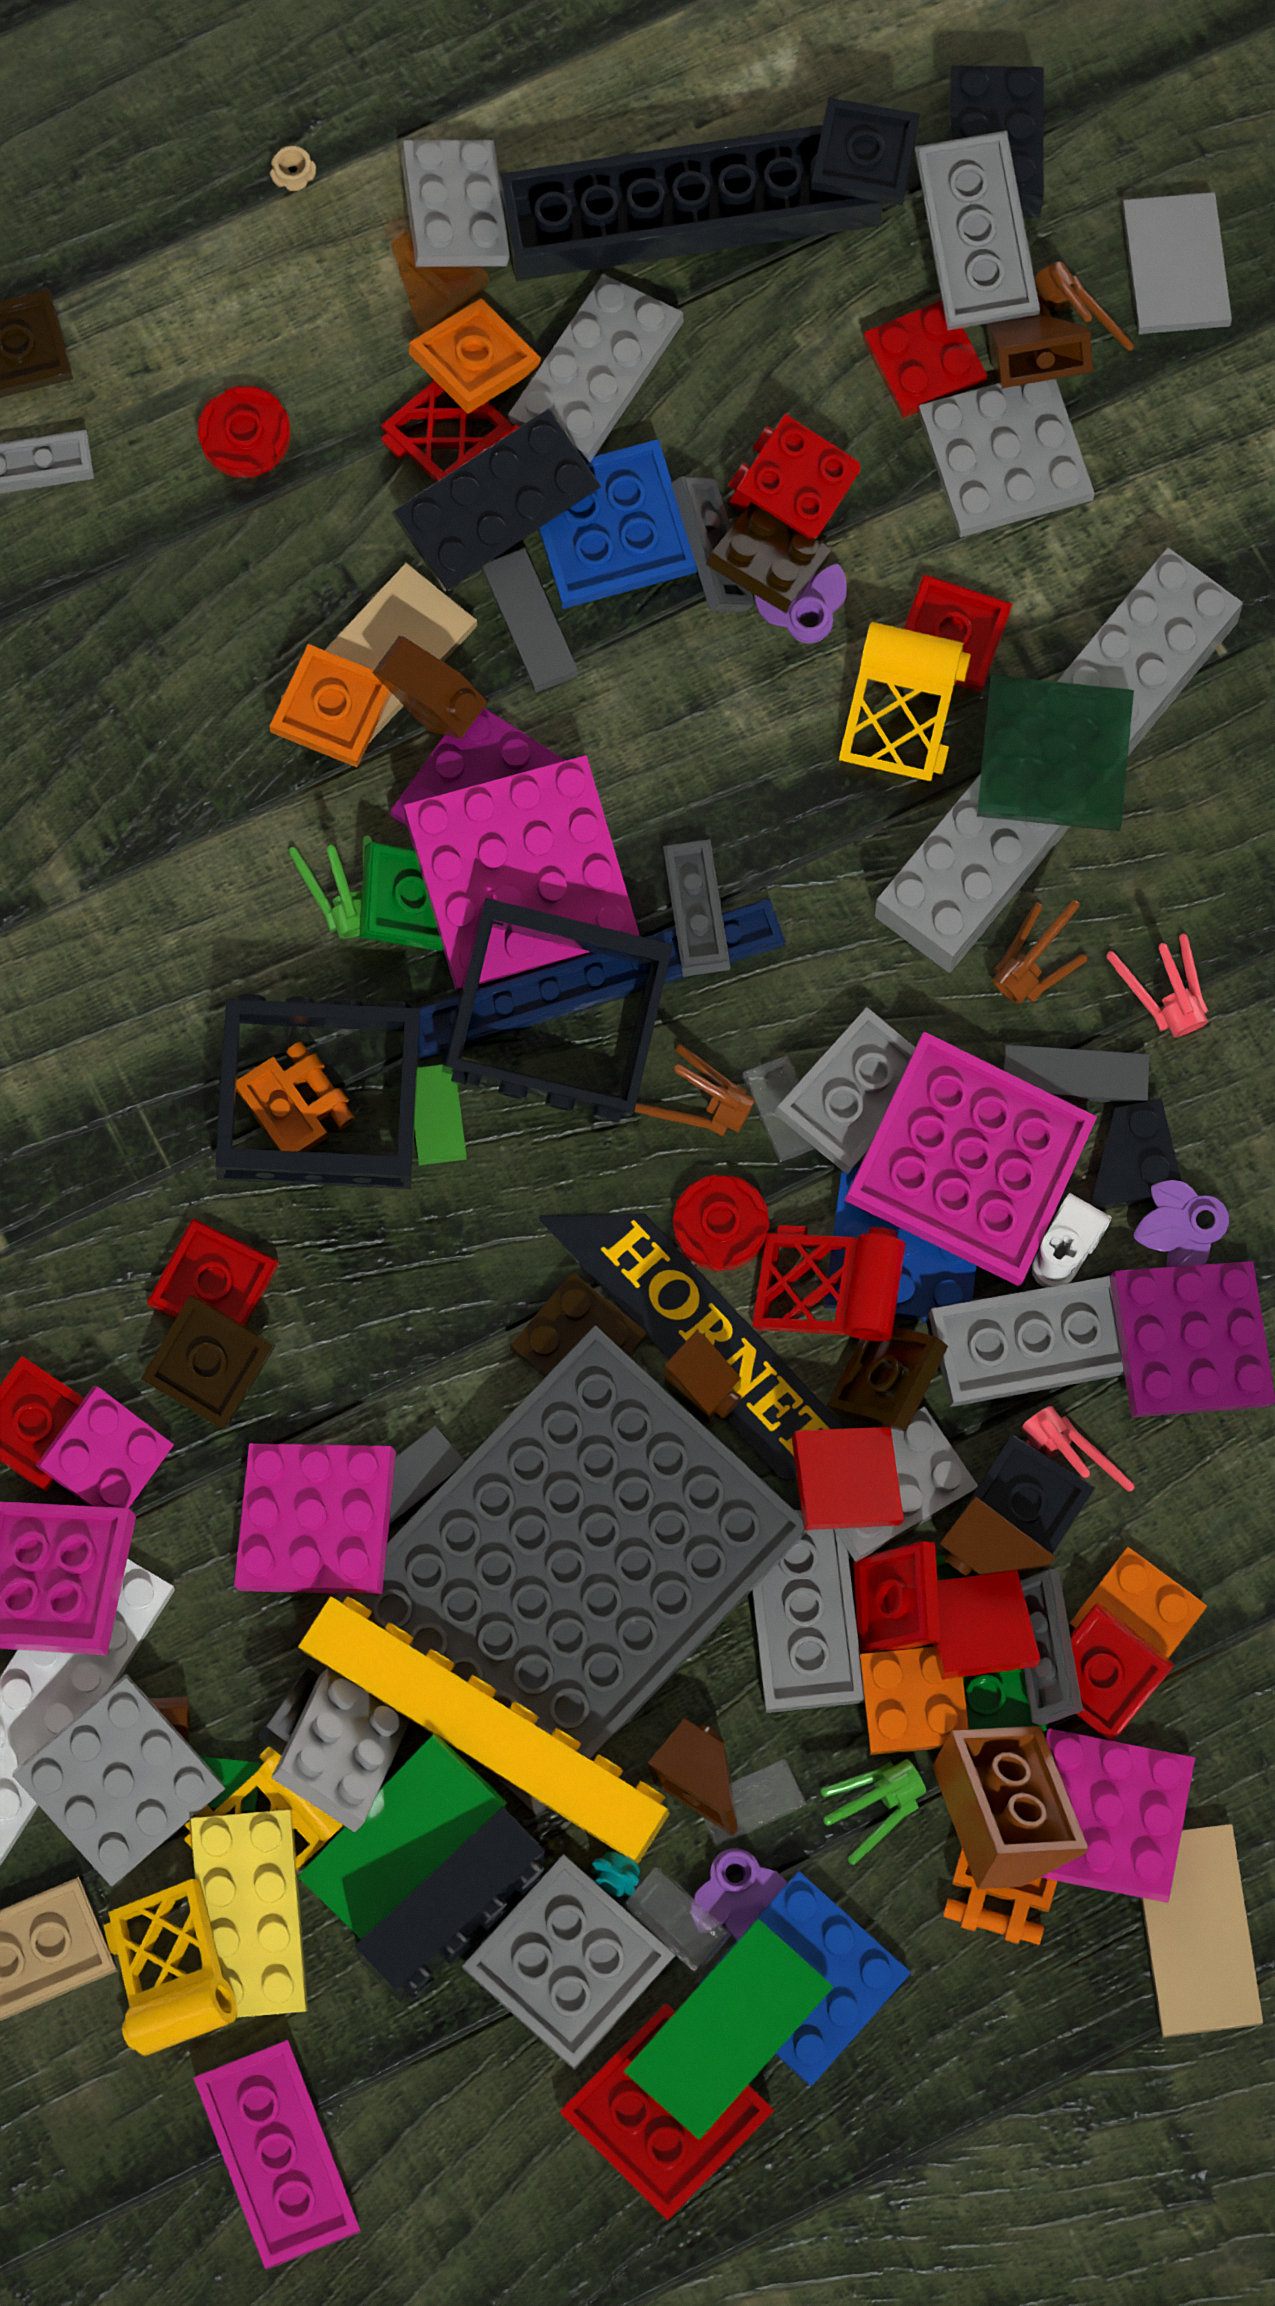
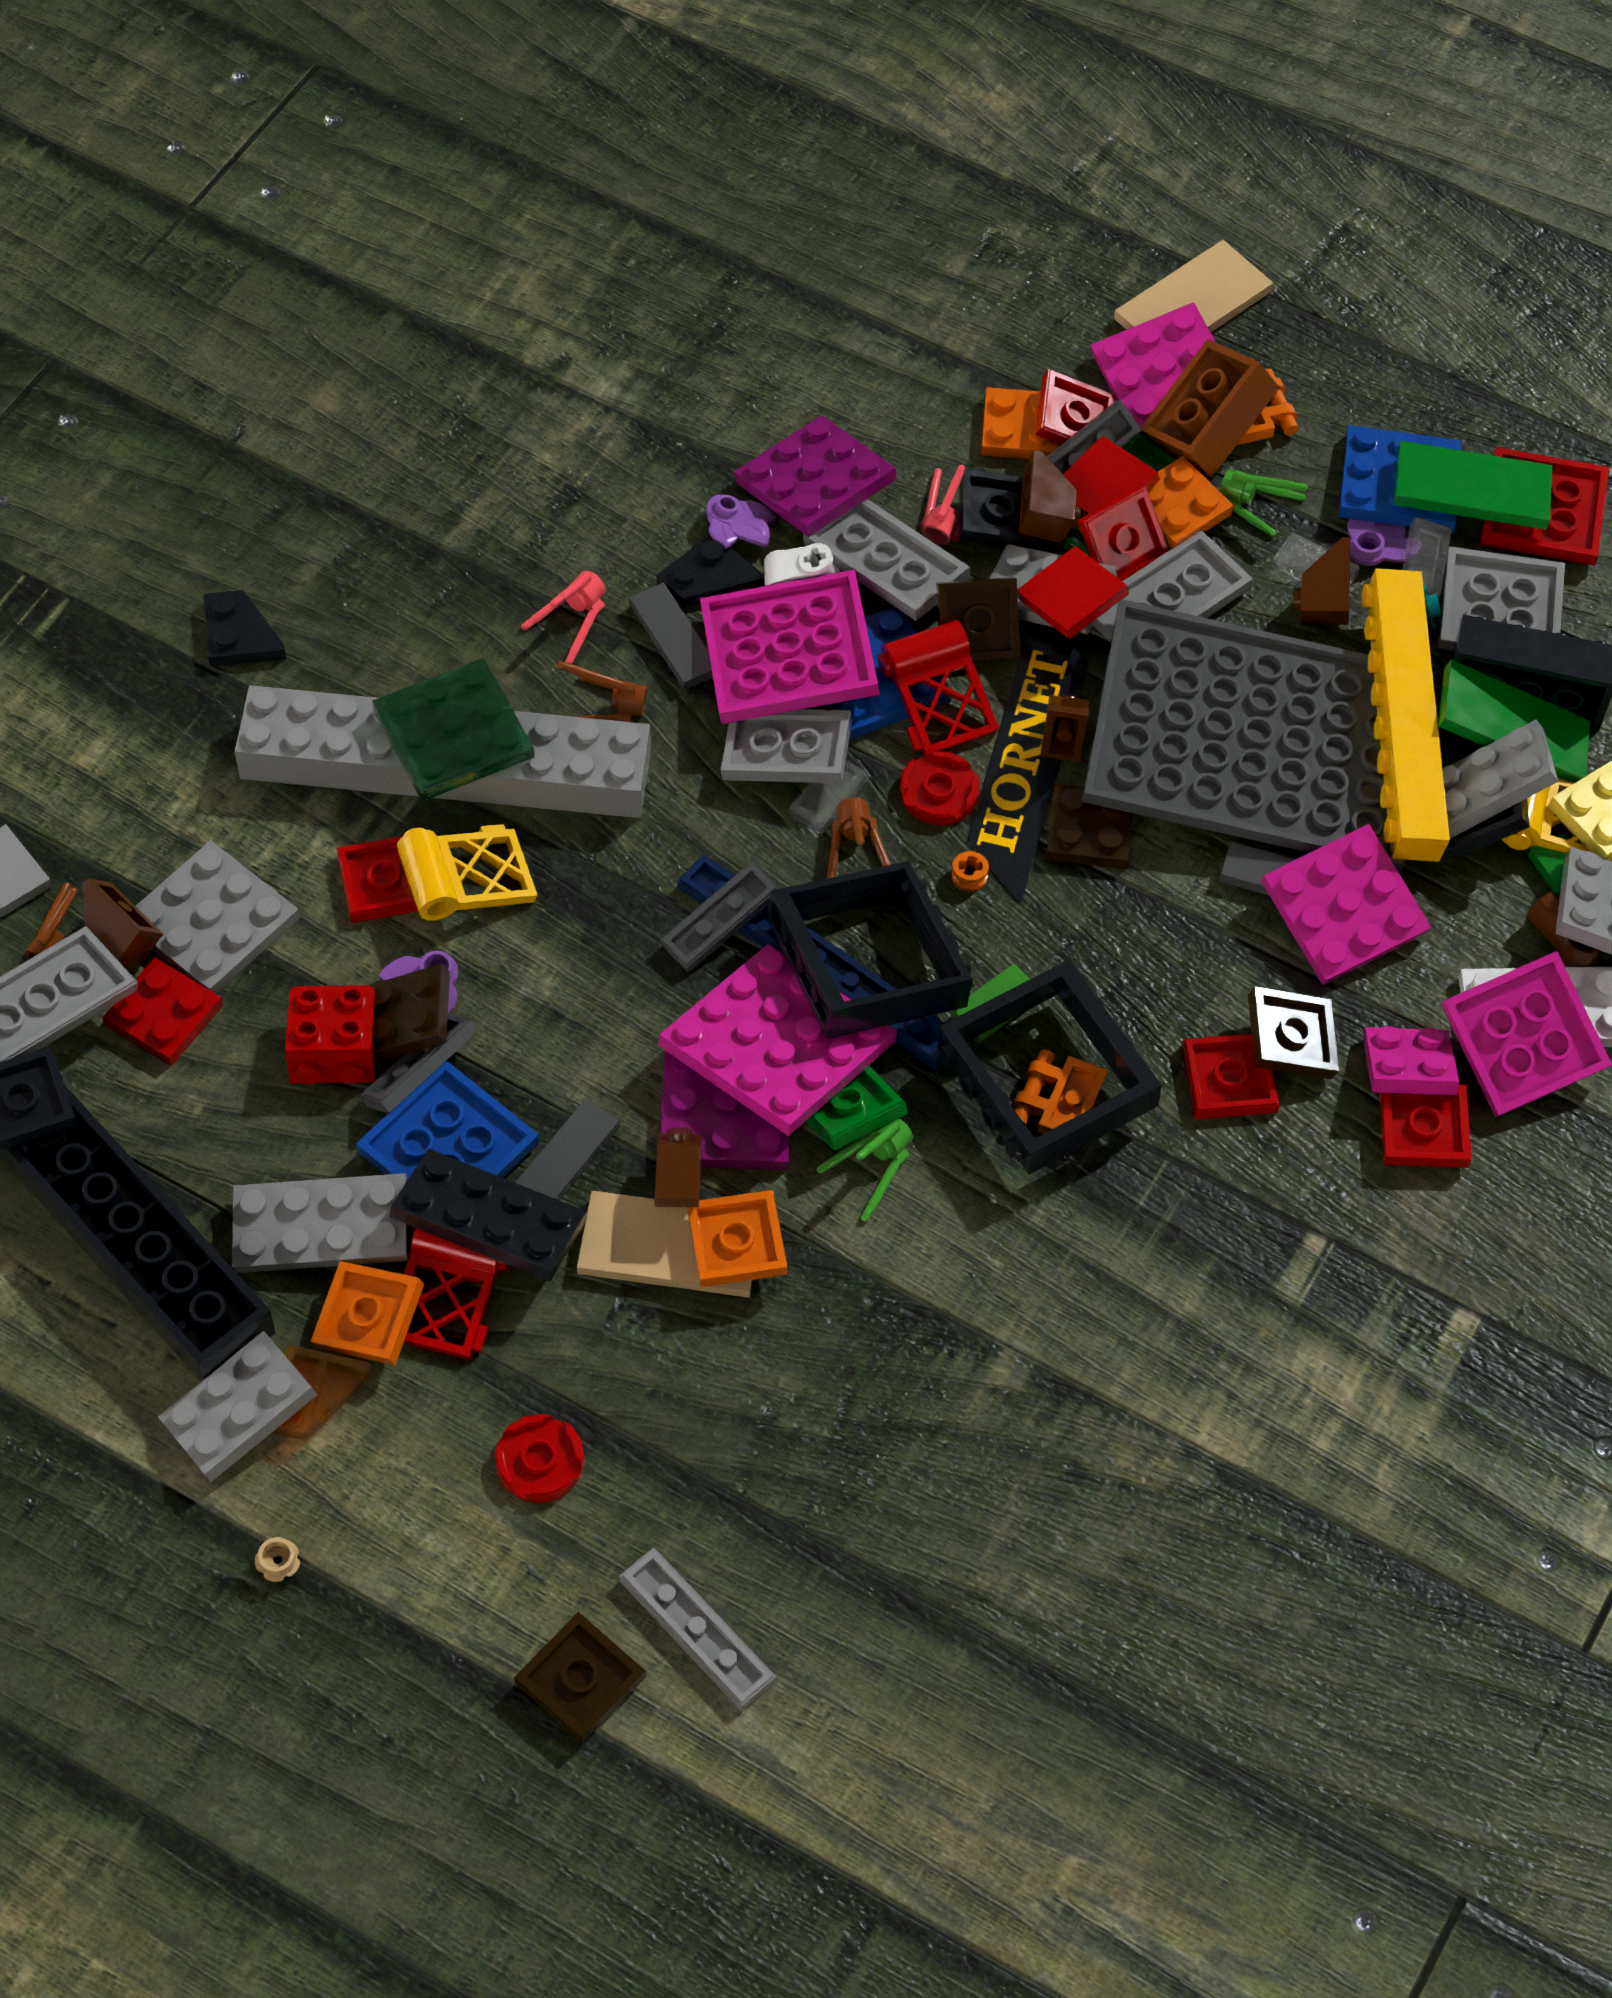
camera: 125 degrees left, 15 degrees down
none -> orange bush [951,851,989,892]

